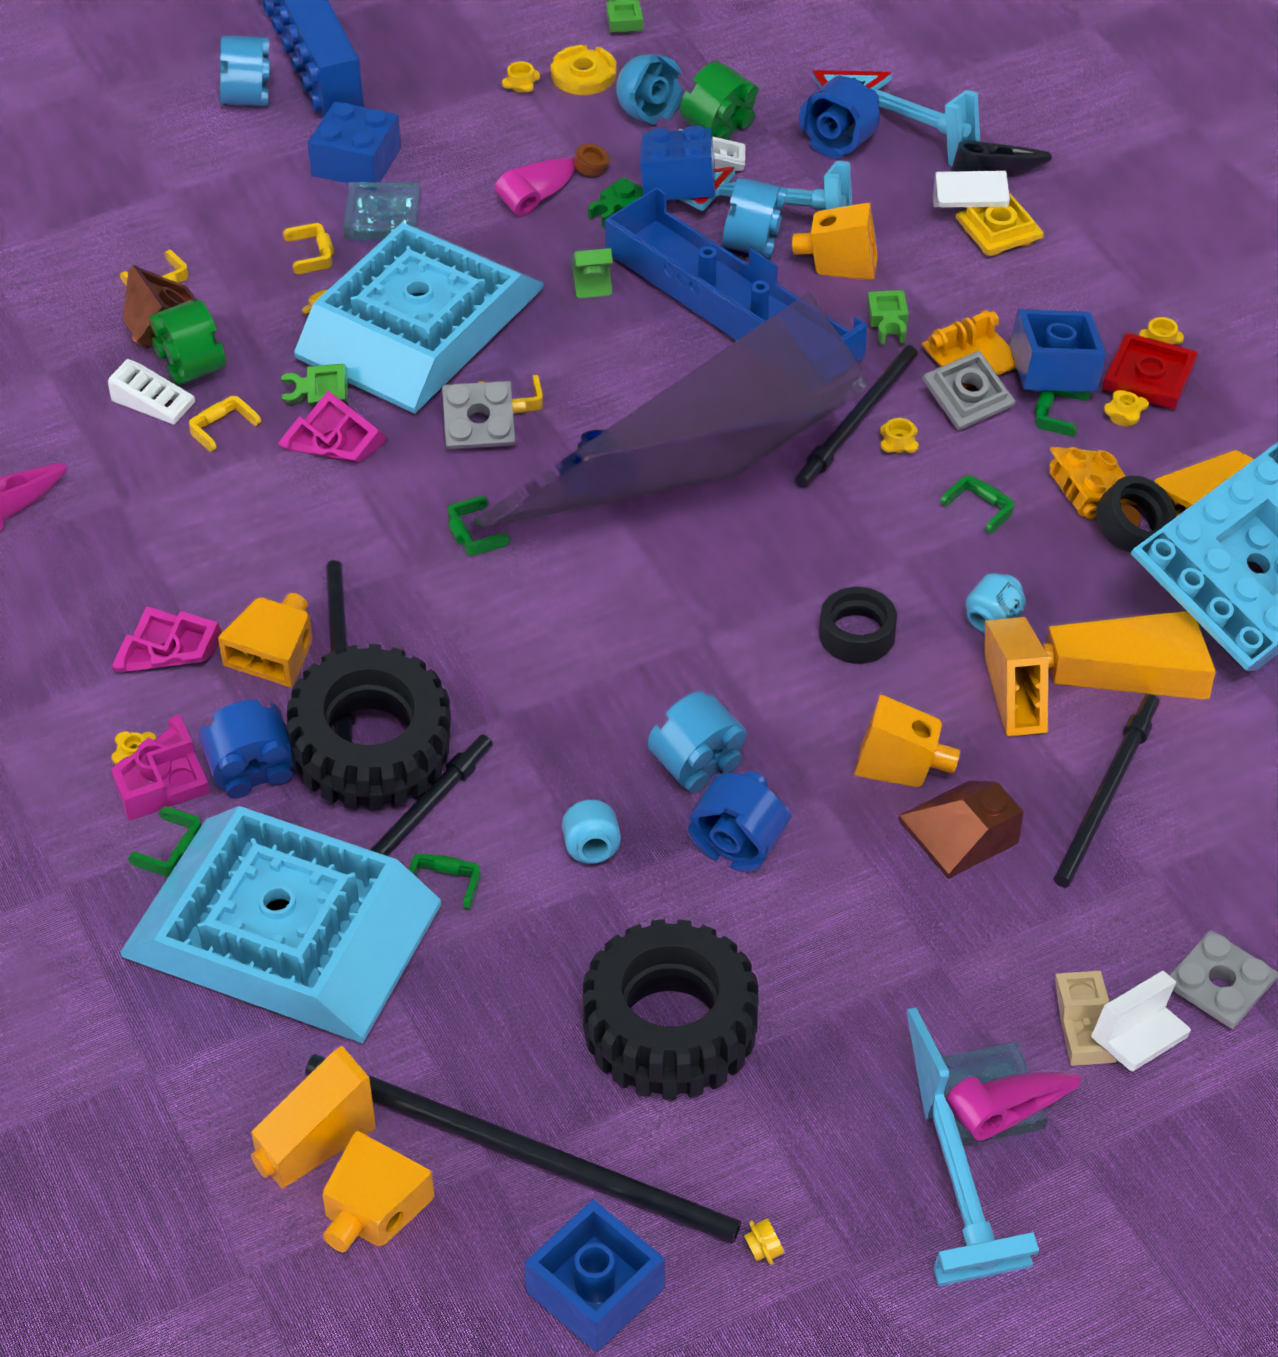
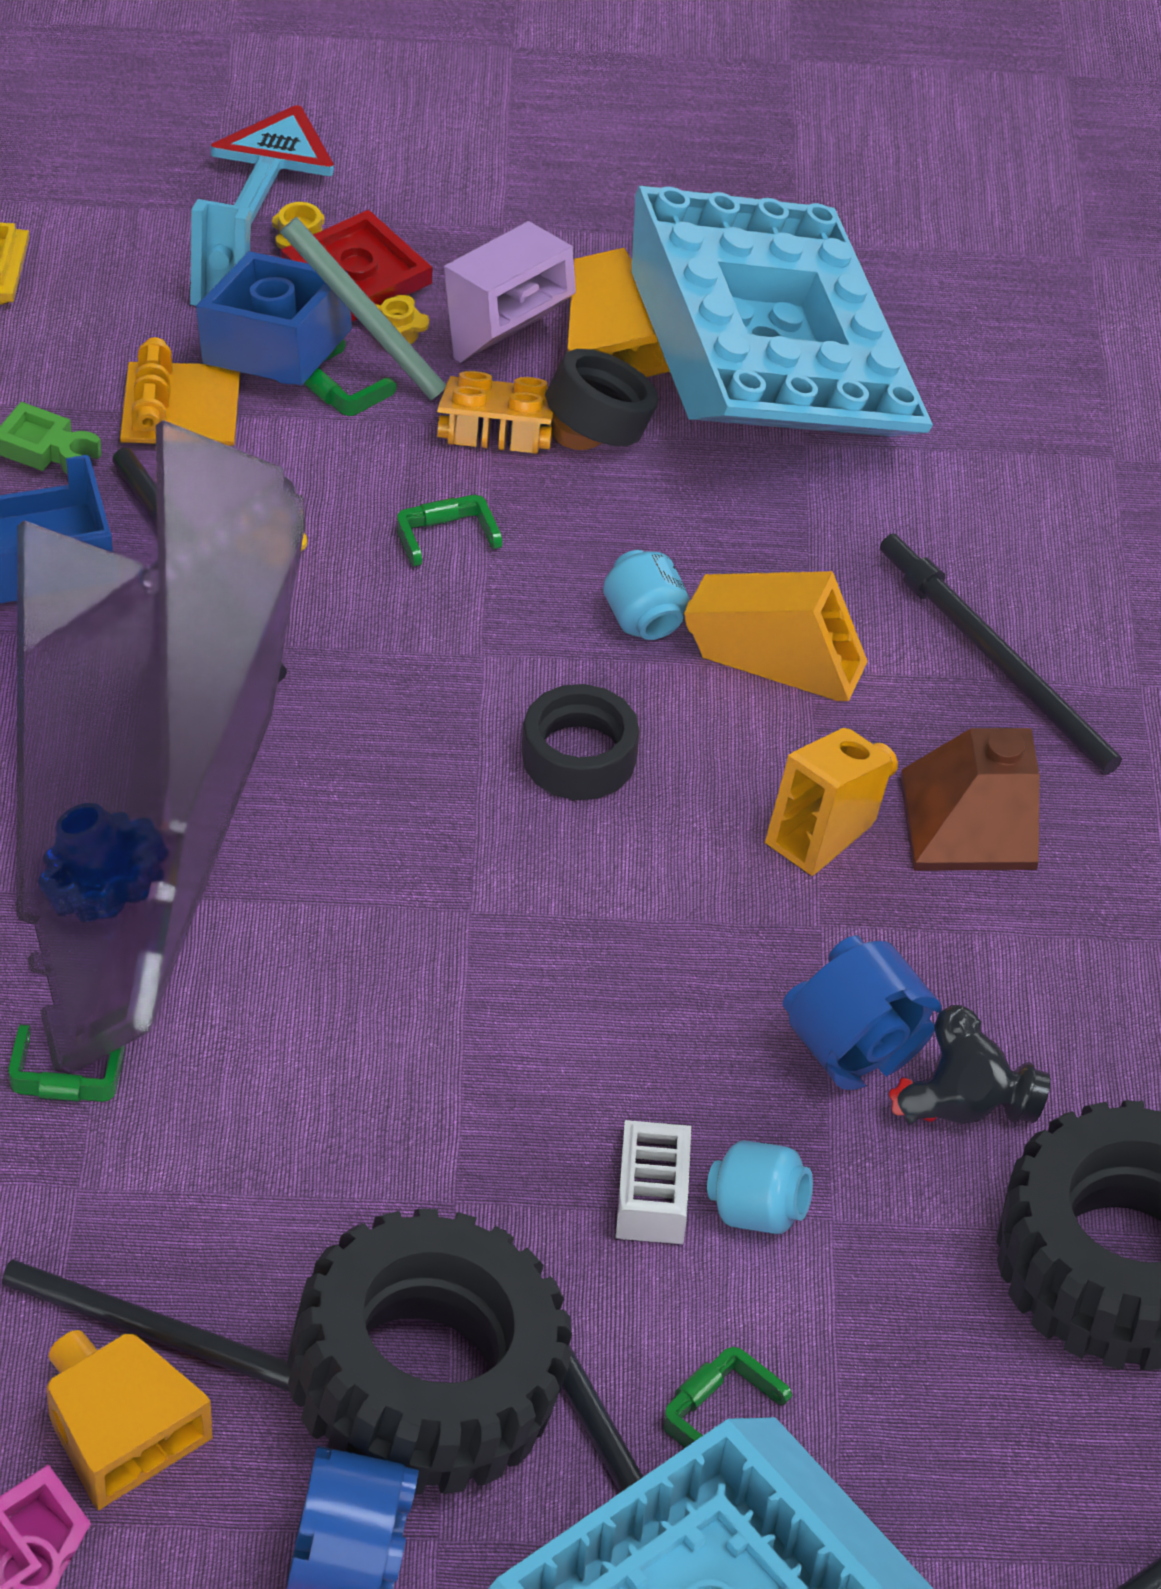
camera: 65 degrees left, 0 degrees up
dark azure brick [648,691,747,793] -> none
light grey piece [922,350,1016,431] -> none
light orange slope [1042,611,1216,700] -> none
none -> medium azure piece [190,105,334,306]
none -> sand green bar [280,217,446,400]
none -> lavender slope [444,221,576,363]
none -> white slope [615,1120,691,1244]
none -> black animal [888,1005,1051,1124]

